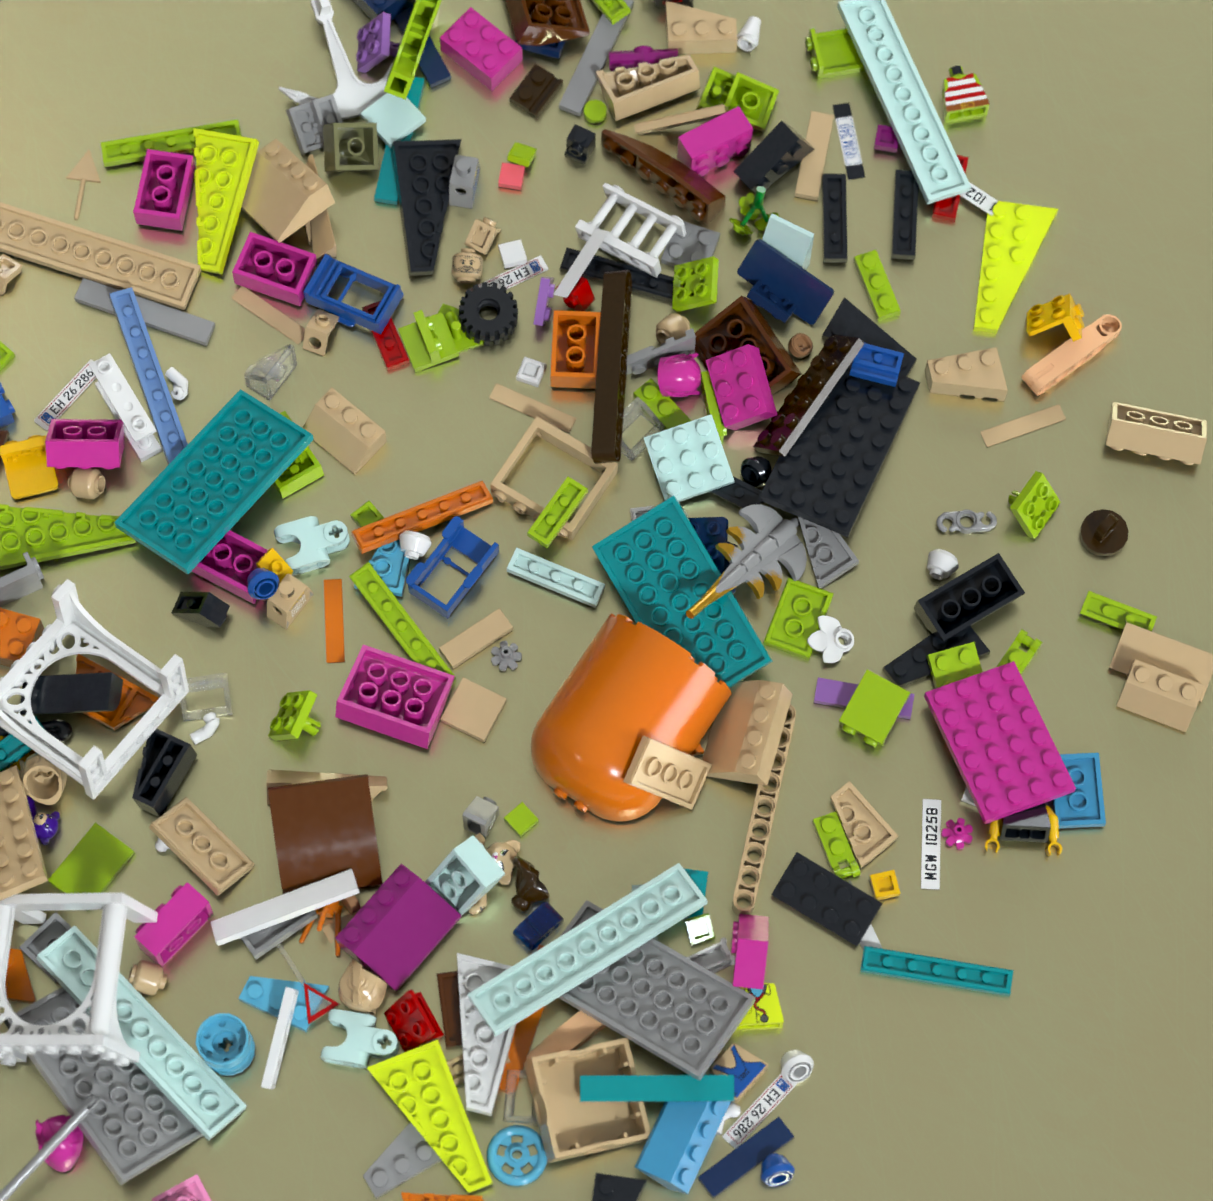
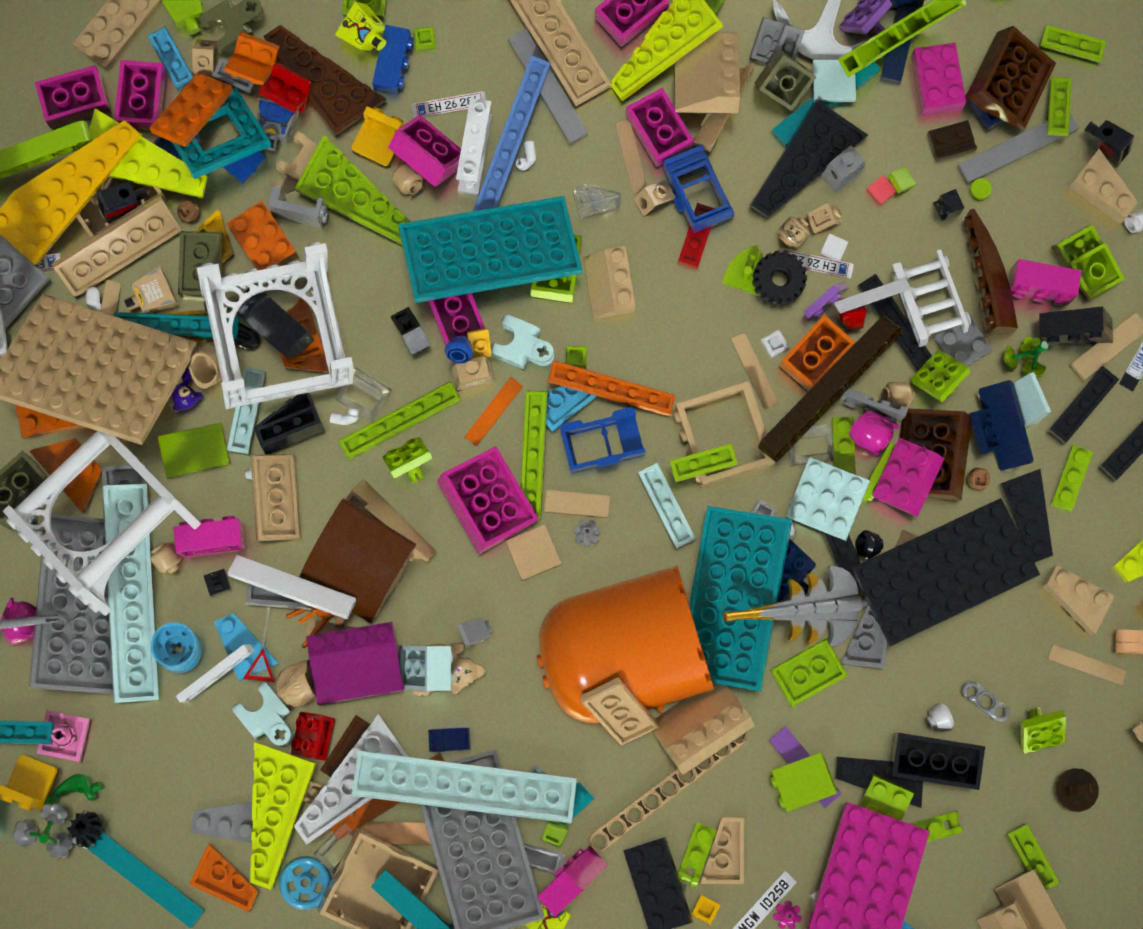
camera: 40 degrees right, 10 degrees up
lime bracket [398,310,459,373] -> none
white cone [399,531,432,560] -> none
lime tile [504,802,539,838] -> none
dark brown hair [511,856,550,912] -> none
tan wedge [595,55,700,121] -> none
magenta piece [609,45,678,72] -> none
tan tile [634,104,729,135] -> none
dark brown plate [753,335,864,457] -> none
white plate [807,616,854,663] -> none
blue plate [849,343,904,387] -> none
none -> black tile [203,569,232,597]
none -> light aqua plate [227,367,266,455]
none -> lime tile [338,381,461,460]

